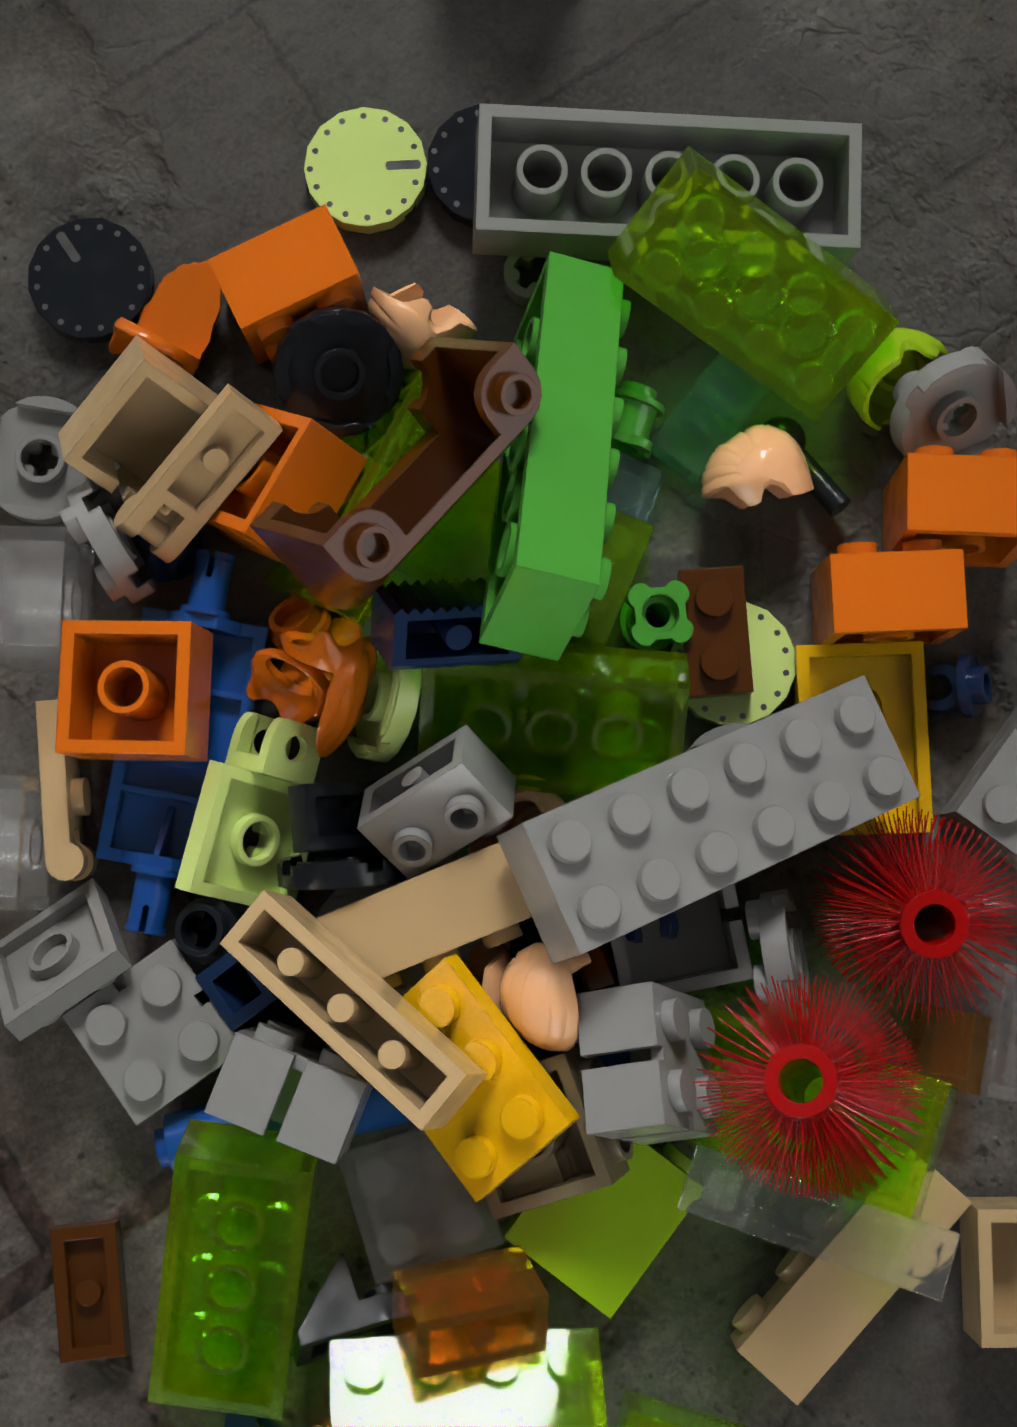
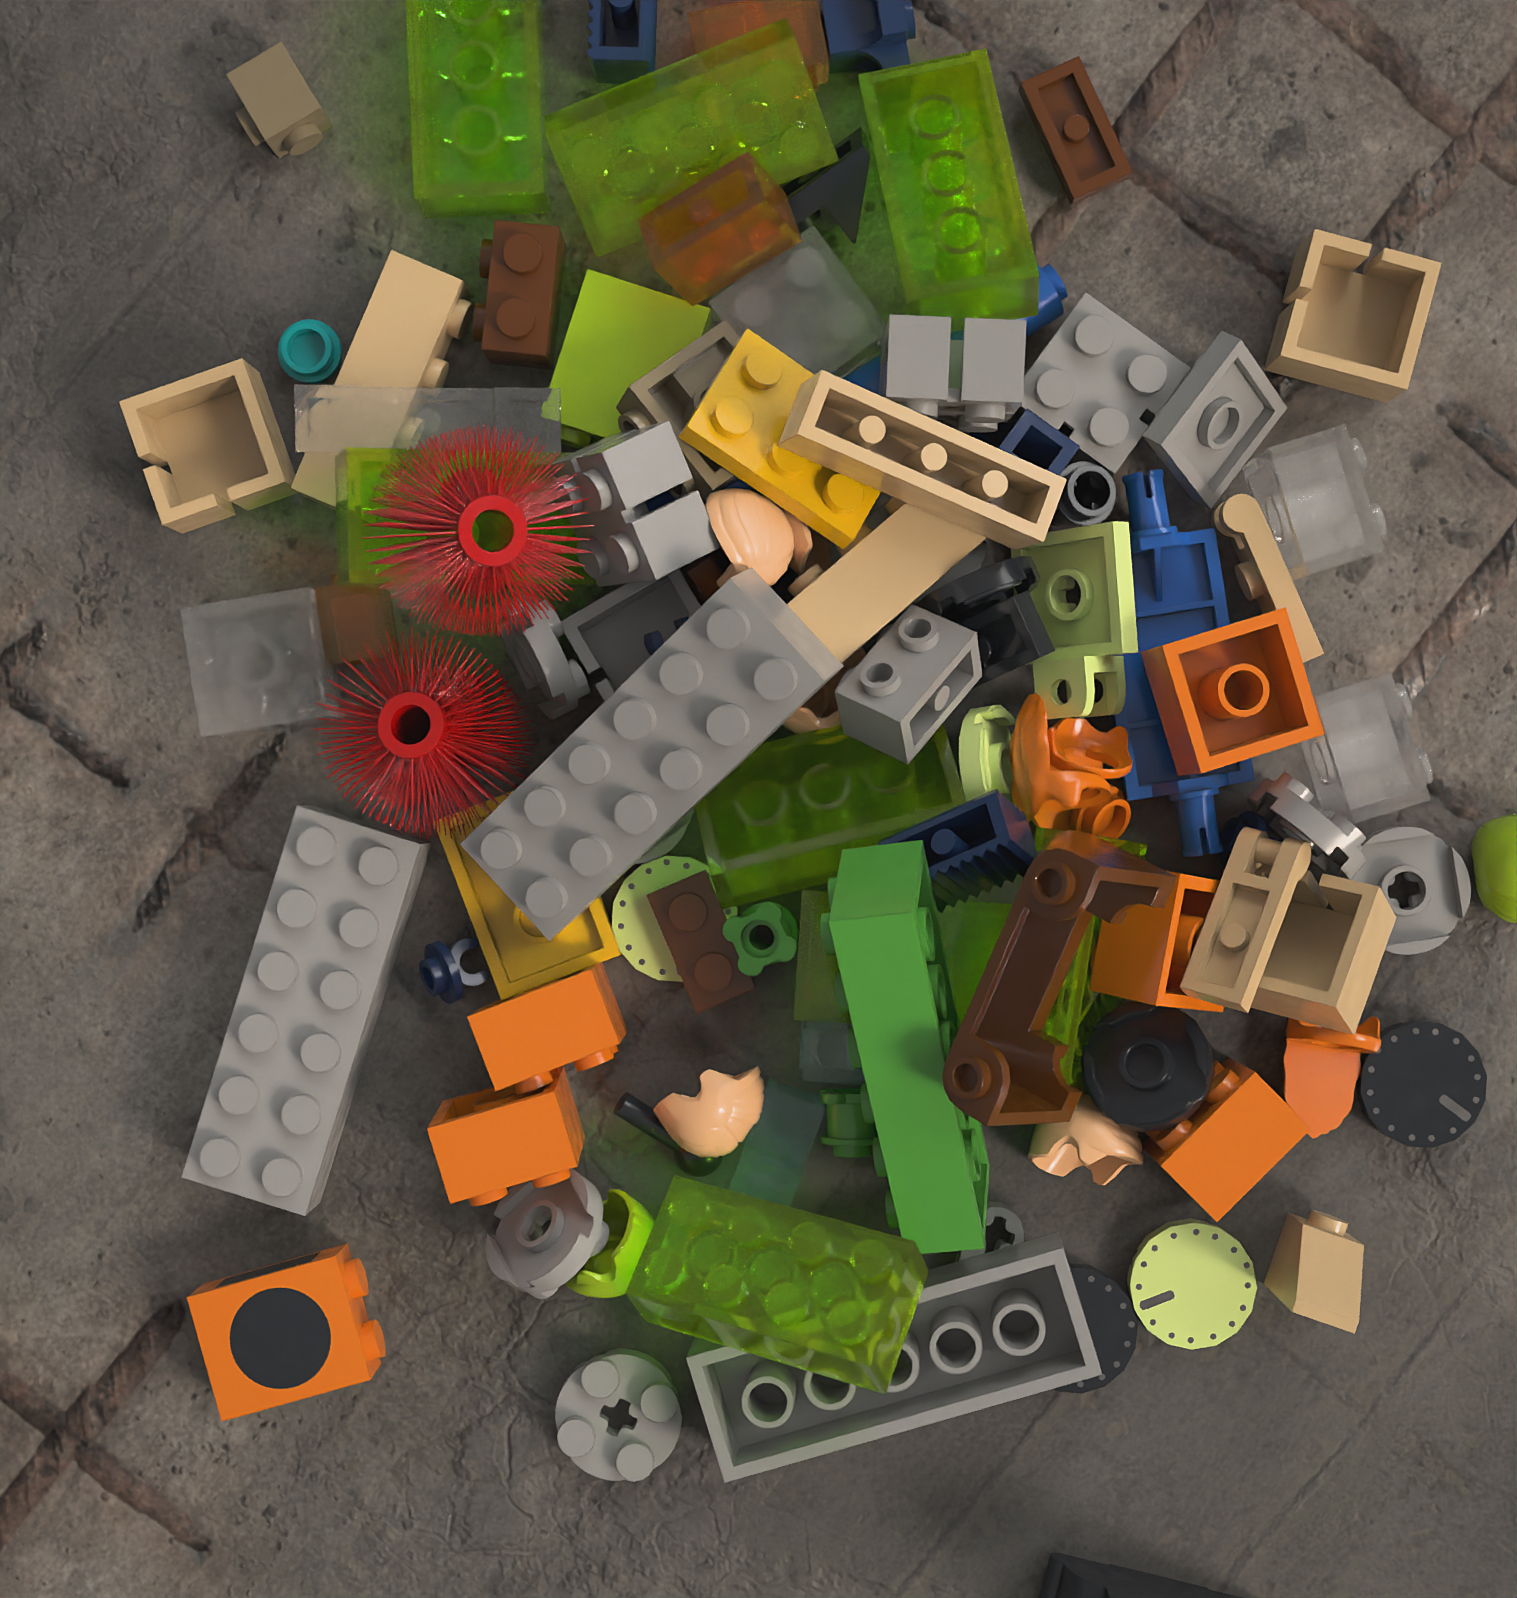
camera: 155 degrees right, 5 degrees up
none -> teal plate [278,319,343,384]
none -> reddish brown brick [473,220,566,370]
none -> light grey plate [555,1348,683,1482]
none -> tan slope [1263,1209,1364,1334]

